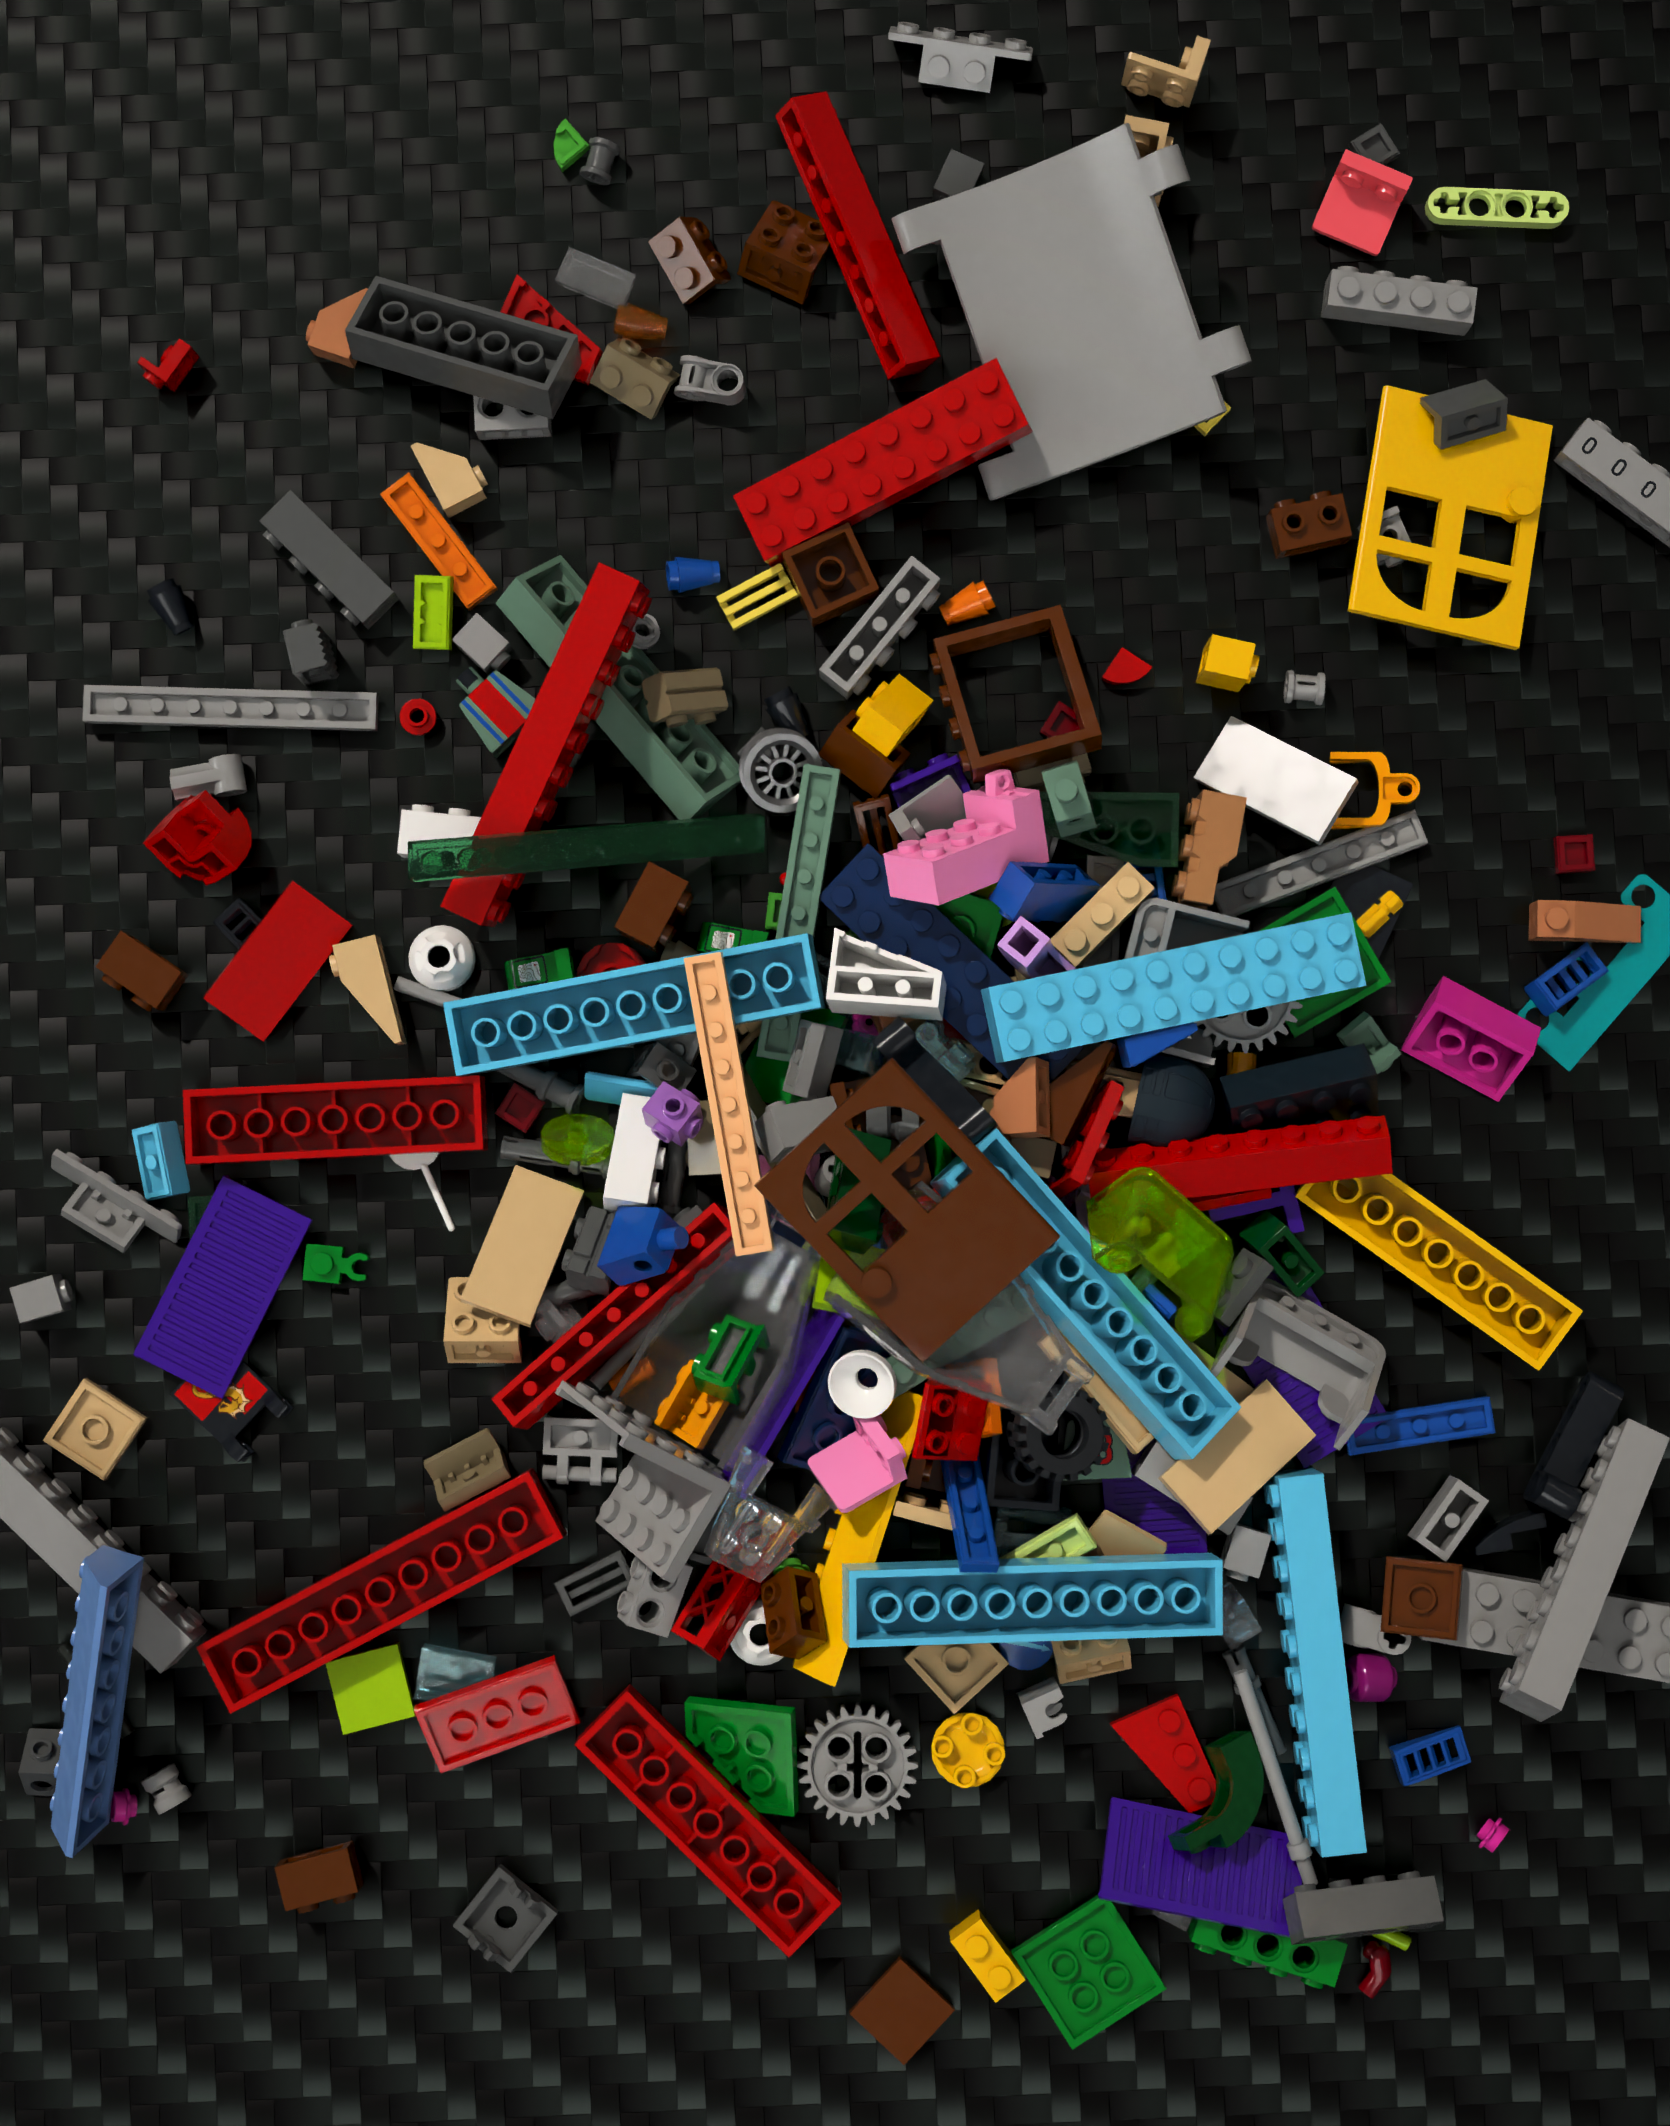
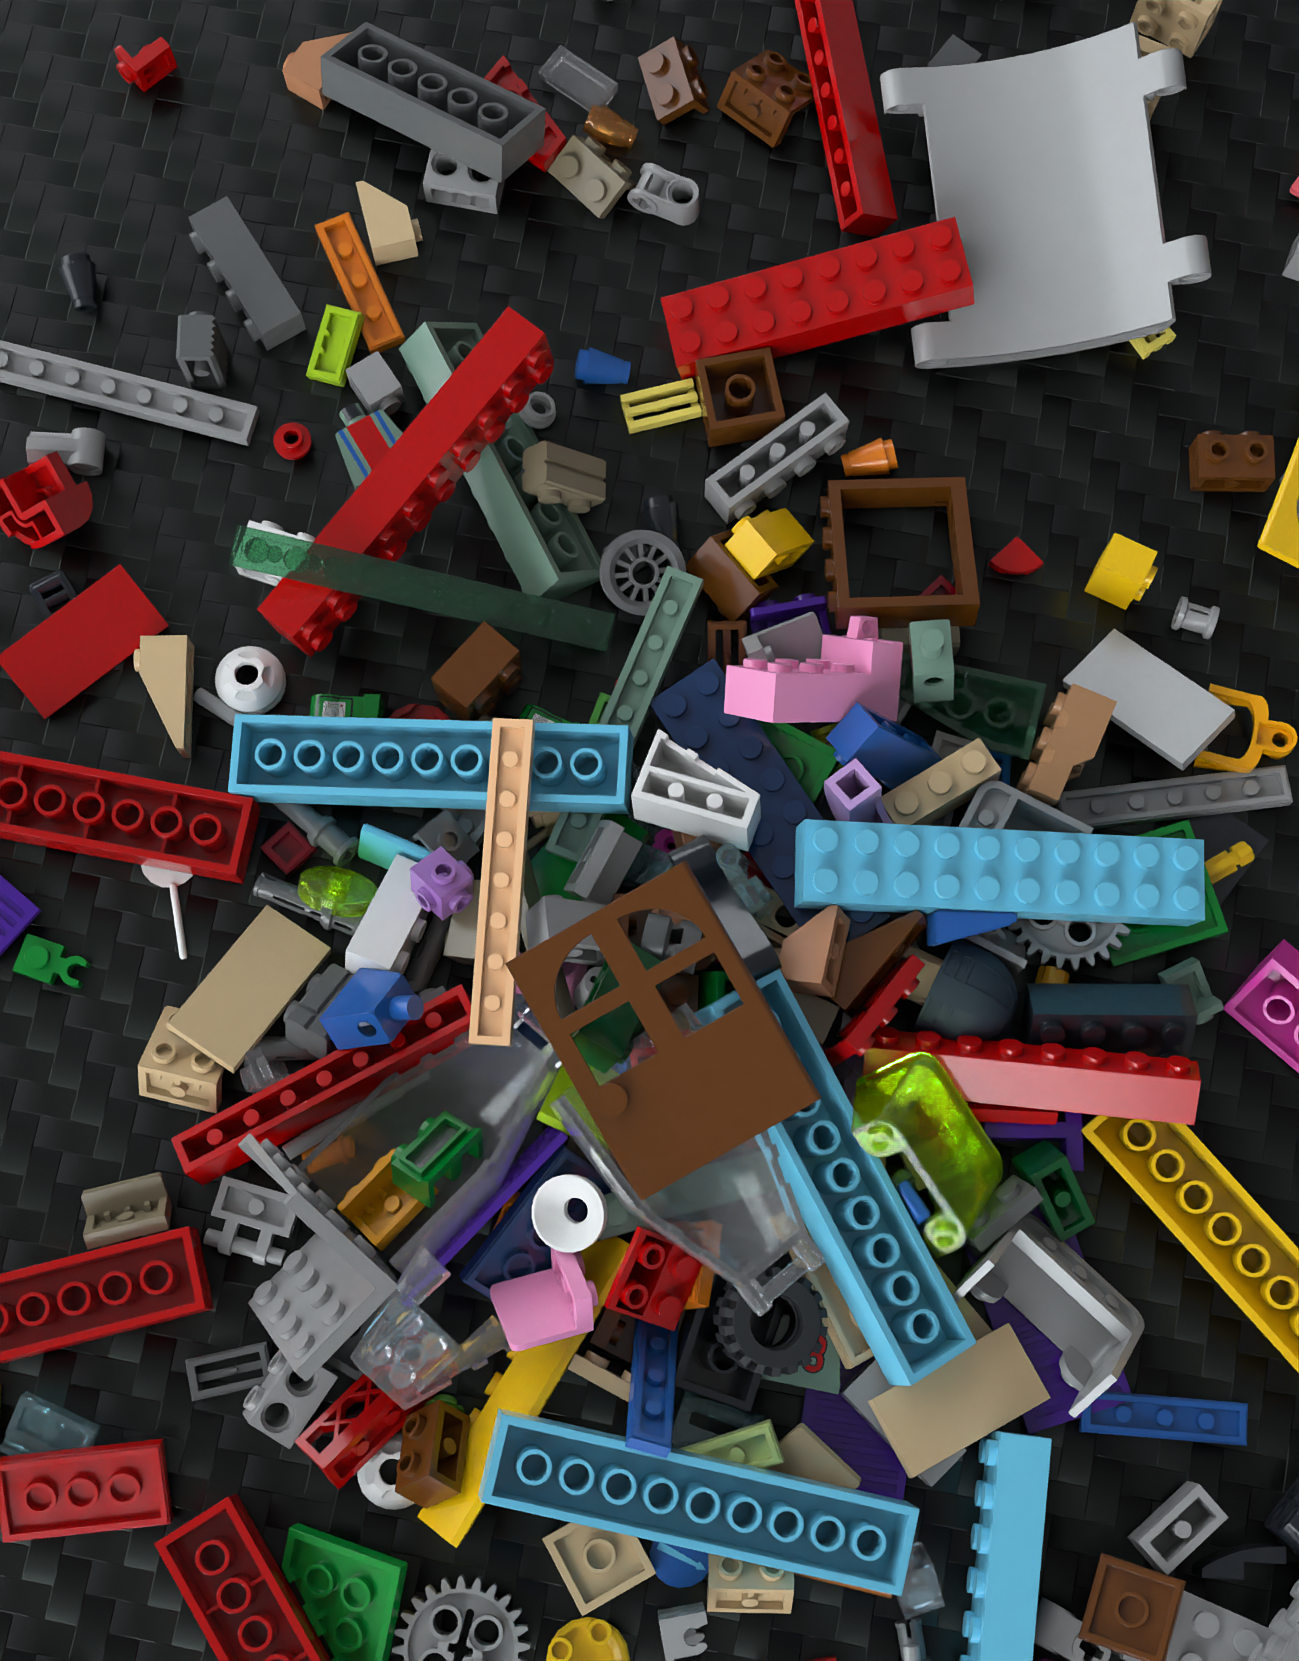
camera: 10 degrees right, 10 degrees down
light grey brick [1220,1523,1272,1582] -> none

